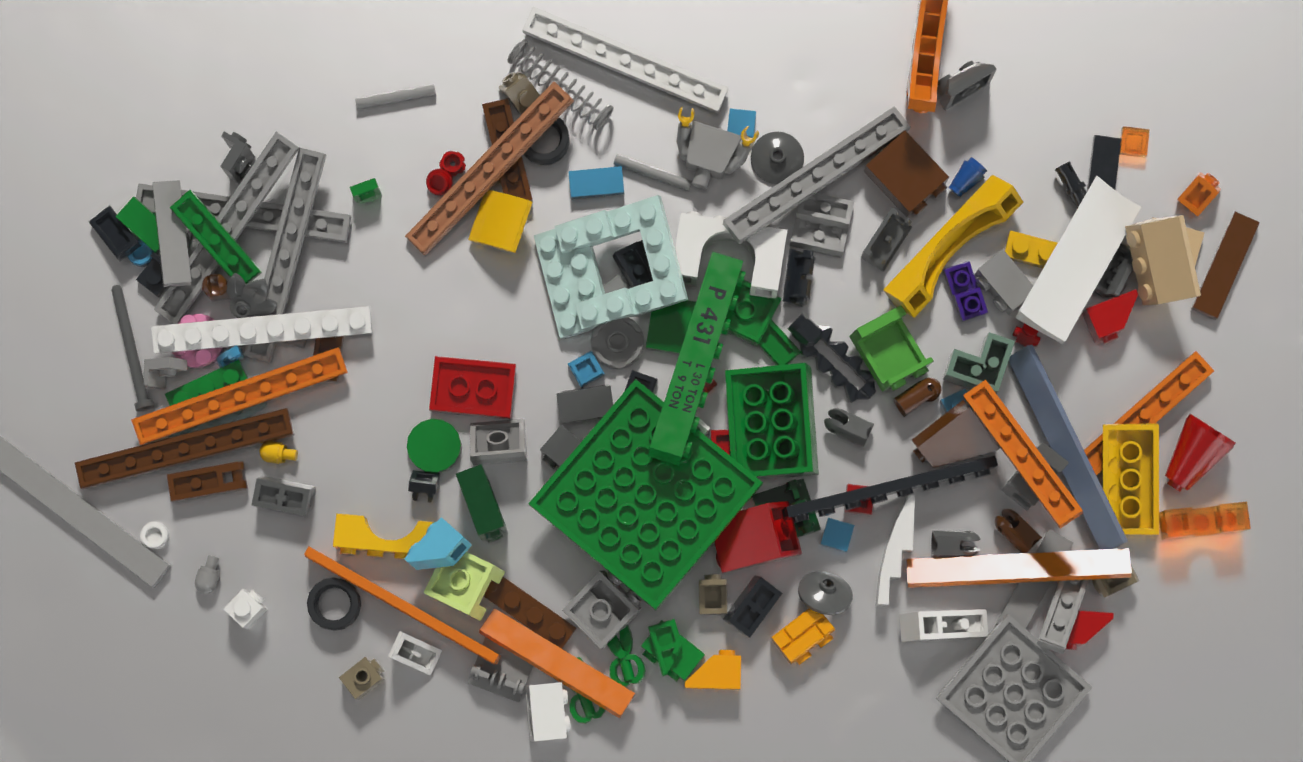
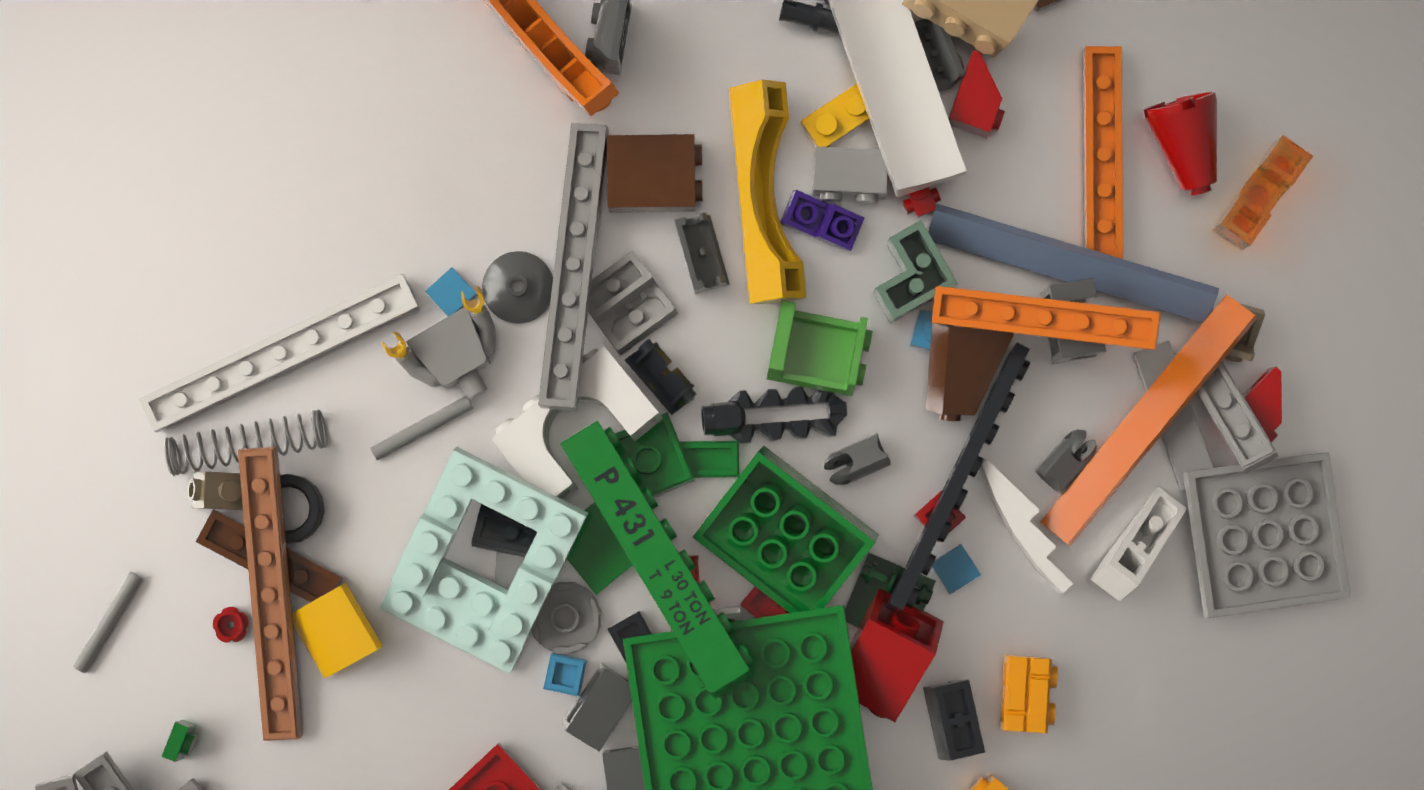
camera: 45 degrees left, 5 degrees up
red plate [426,169,453,196] -> none
dark azure tile [569,166,624,199] -> none
dark tan bracket [699,574,727,615] -> none
dark grey dish [798,571,853,615] -> none
reddish brown piece [893,377,941,417] -> none
blue cone [948,157,987,197] -> none
reddish brown piece [994,509,1042,553] -> none
yellow slope [1103,423,1159,535] -> none

